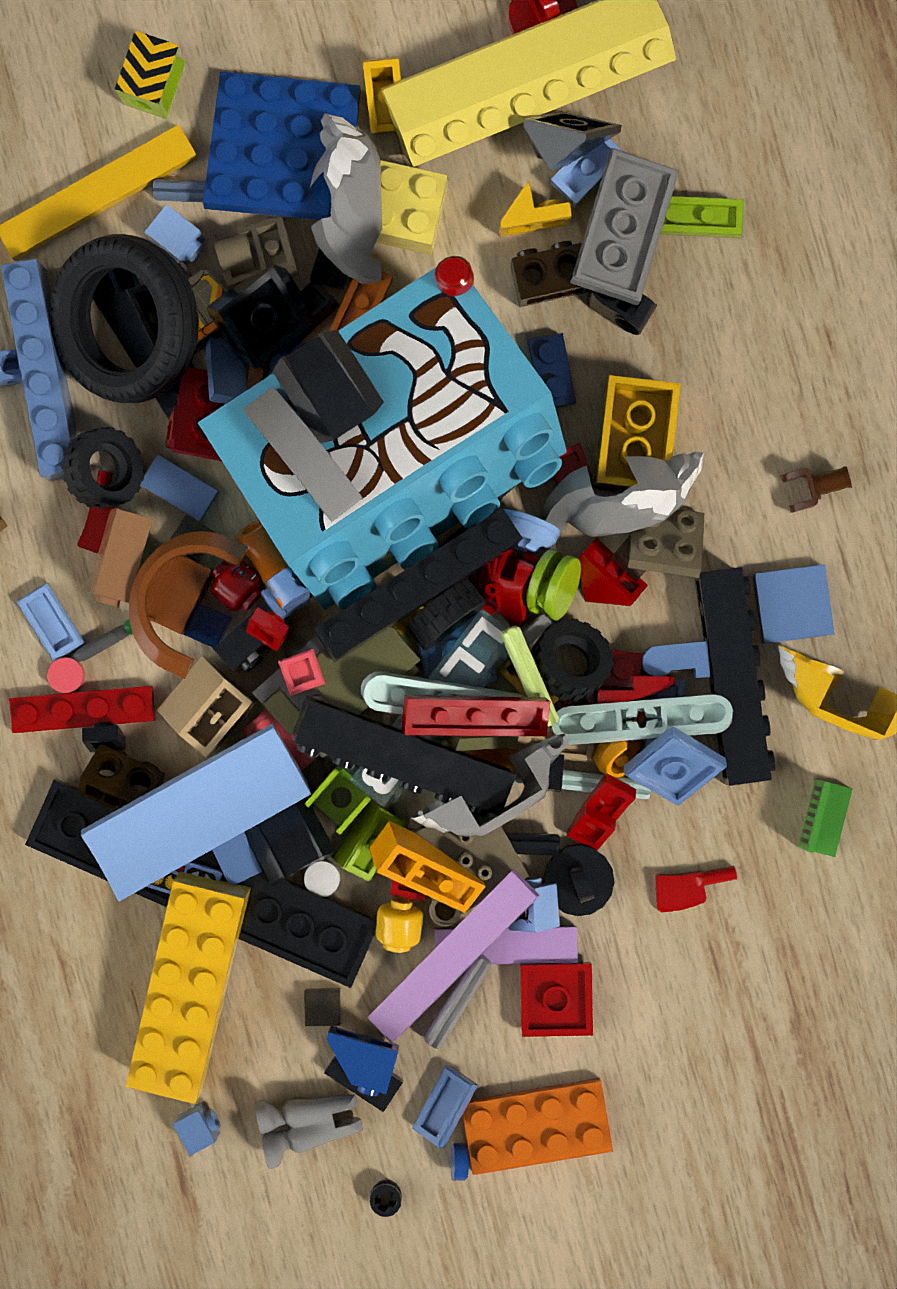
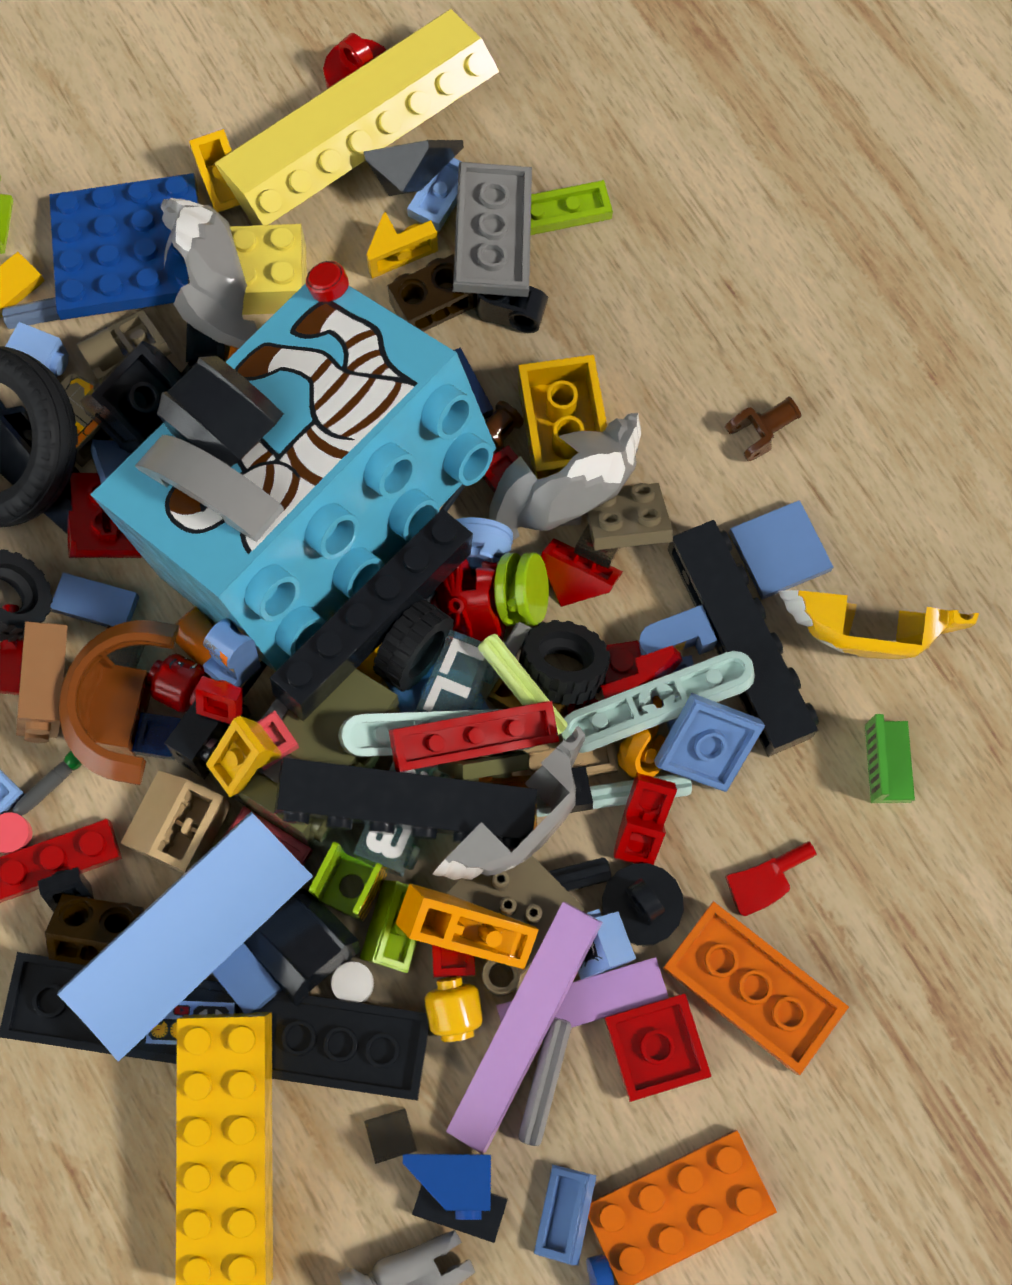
camera: 15 degrees left, 15 degrees down
none -> yellow slope [206,716,282,797]
none -> reddish brown bush [485,401,524,452]
none -> orange plate [662,901,849,1075]

